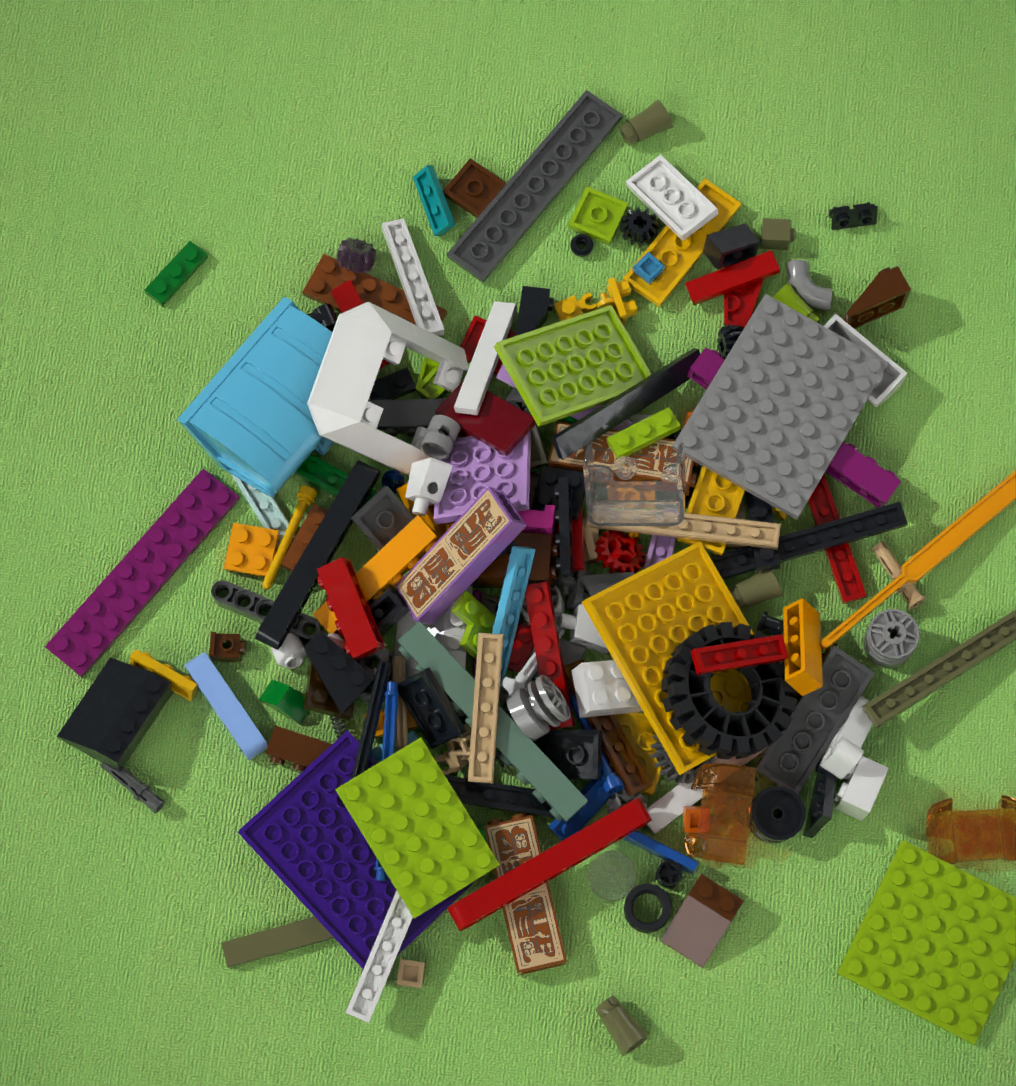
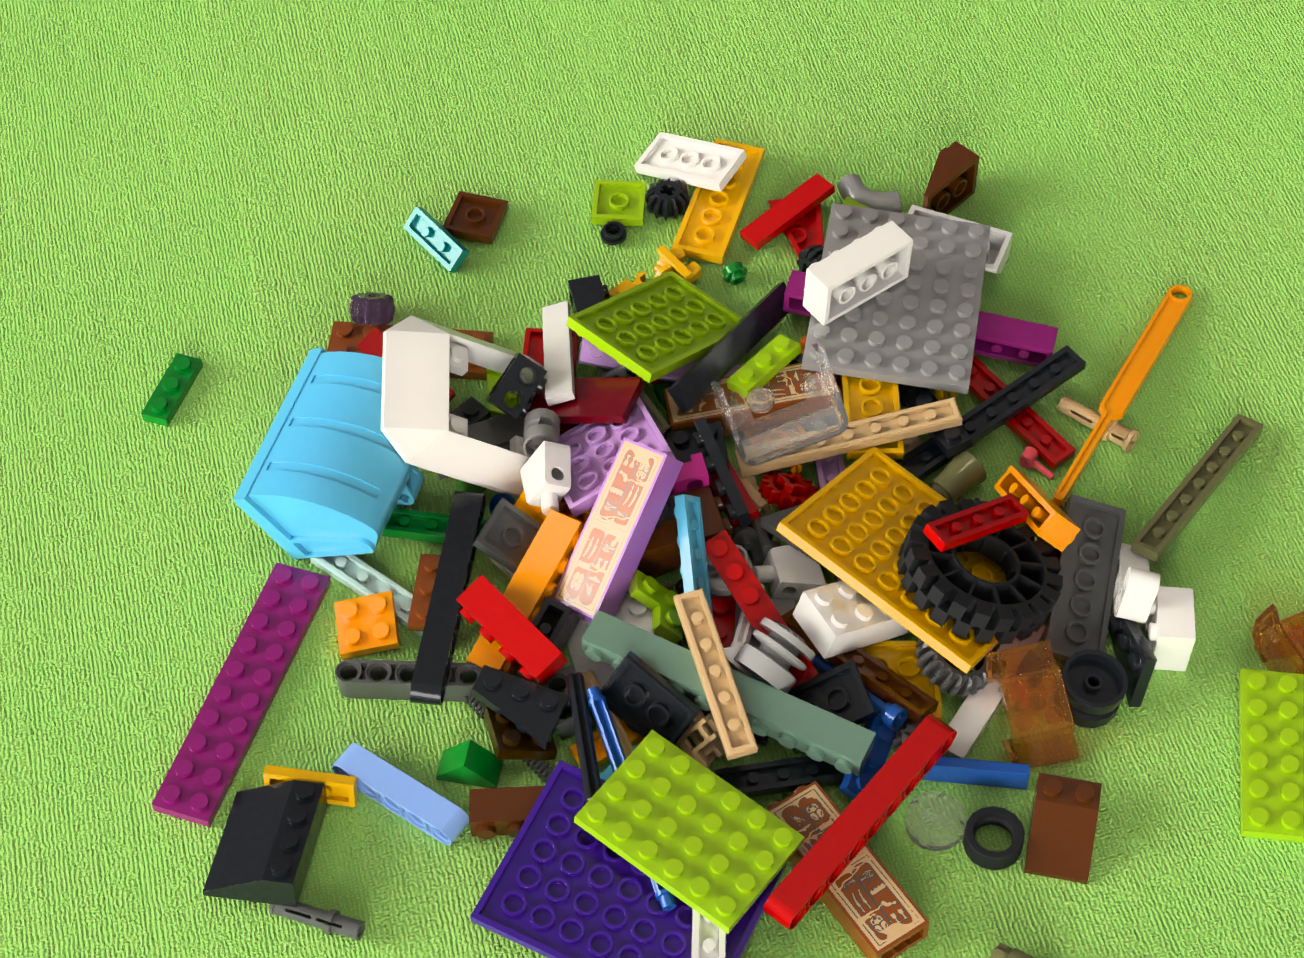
camera: 20 degrees left, 20 degrees down
reddish brown brick [209,632,246,662] -> none
yellow piece [262,485,318,590] -> none
white head [271,633,306,669] -> none
white plate [382,218,445,336] -> none
dark grey plate [447,90,622,283] -> none
olive plant [619,100,673,146] -> none
dark azure tile [632,252,665,285] -> none
black wheel [656,860,682,888] -> none
orange plate [683,806,710,833] -> none
black brick [703,224,760,270] -> none
olive brick [760,218,795,250] -> none
black hinge [829,202,878,230] -> none
light grey wheel [863,609,920,668] -> none
none -> black brick [485,353,547,419]
none -> green plate [722,262,748,285]
none -> white brick [803,220,913,326]
none -> coral hand [1020,446,1055,480]

